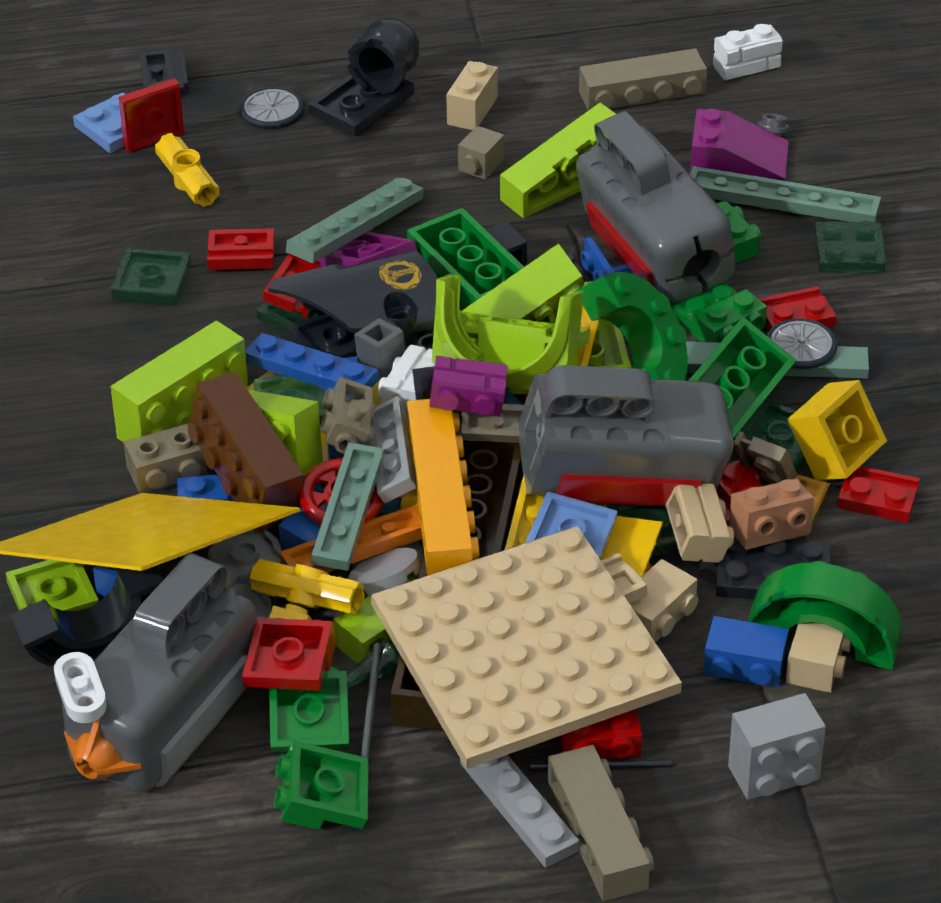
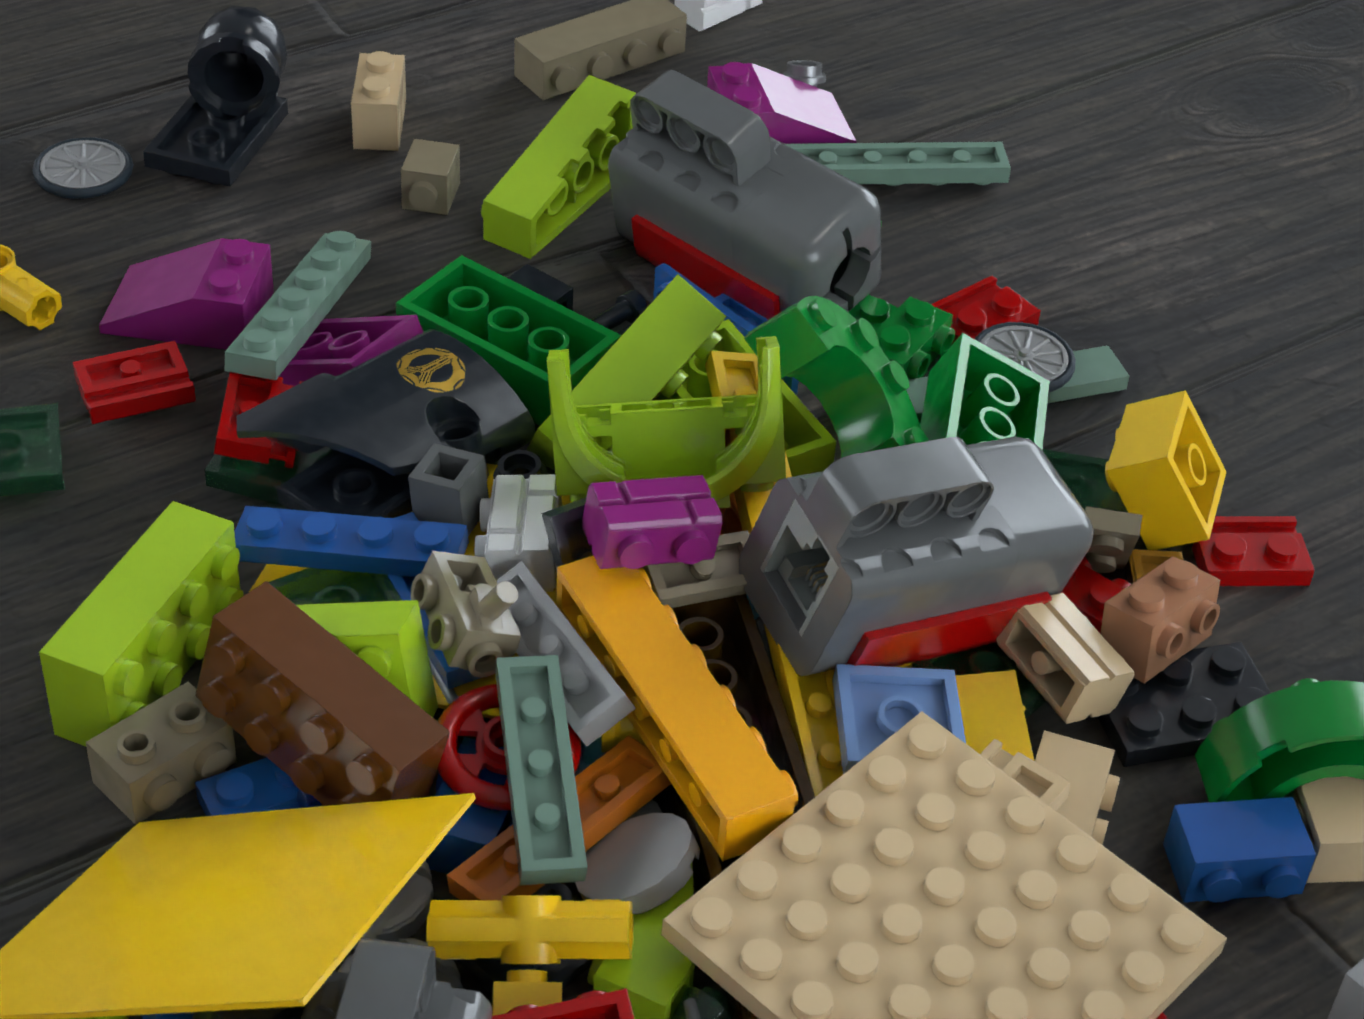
camera: 25 degrees left, 0 degrees up
clear green plate [815,221,886,273] -> none
none -> magenta slope [99,238,274,350]

